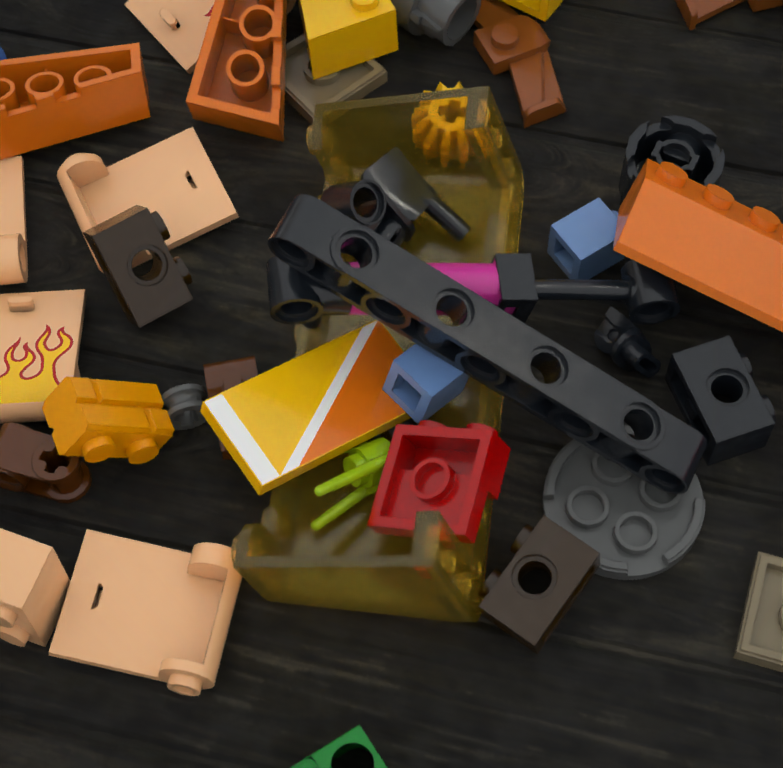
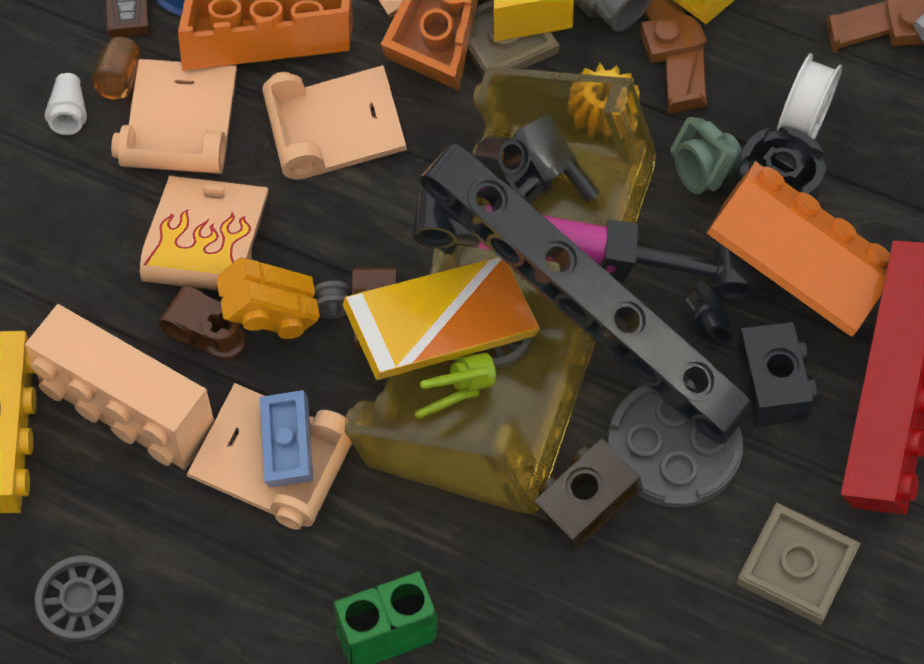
camera: 10 degrees right, 0 degrees up
dark brown brick [83,205,193,328] -> none
red plate [367,420,511,544] -> none
medium blue brick [382,344,469,424] -> none
medium blue brick [547,197,624,279] -> none
none -> medium blue plate [260,390,313,488]
none -> sand green piece [670,117,742,194]
none -> white wheel [776,53,842,140]

